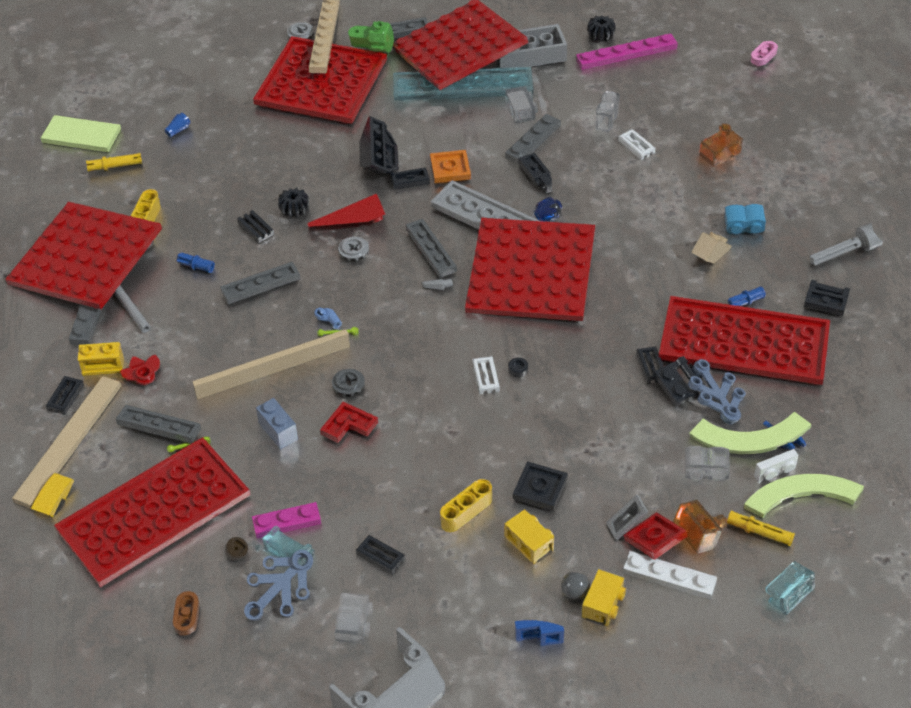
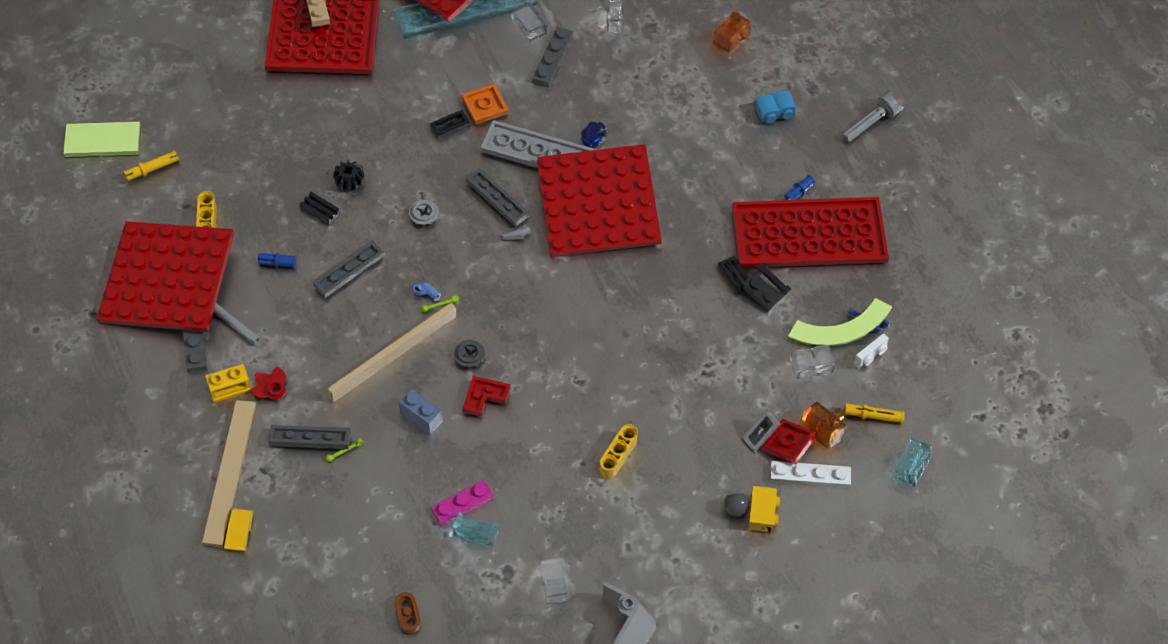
camera: 20 degrees left, 10 degrees up
black tile [46,376,84,415] -> none
red plate [54,437,251,588] -> none
blue cone [164,112,191,138] -> none
dark brown tile [225,537,248,561] -> none
sand blue plant [244,550,313,621] -> none
red wedge [307,193,385,227] -> none
black tile [356,535,405,575] -> none
black wedge [359,116,399,173] -> none
white tile [472,356,500,394] -> none
yellow hinge [504,509,554,564] -> none
black tile [508,357,528,377] -> none
black plate [513,461,568,511] -> none
blue slope [515,620,564,646] -> none
black hinge [518,153,553,193] -> none
white tile [618,129,656,160] -> none
sand blue plant [688,359,746,424] -> none
tan slope [692,232,732,264] -> none
yellowish green tile [744,474,864,518] -> none
black plate [804,279,850,316] -> none

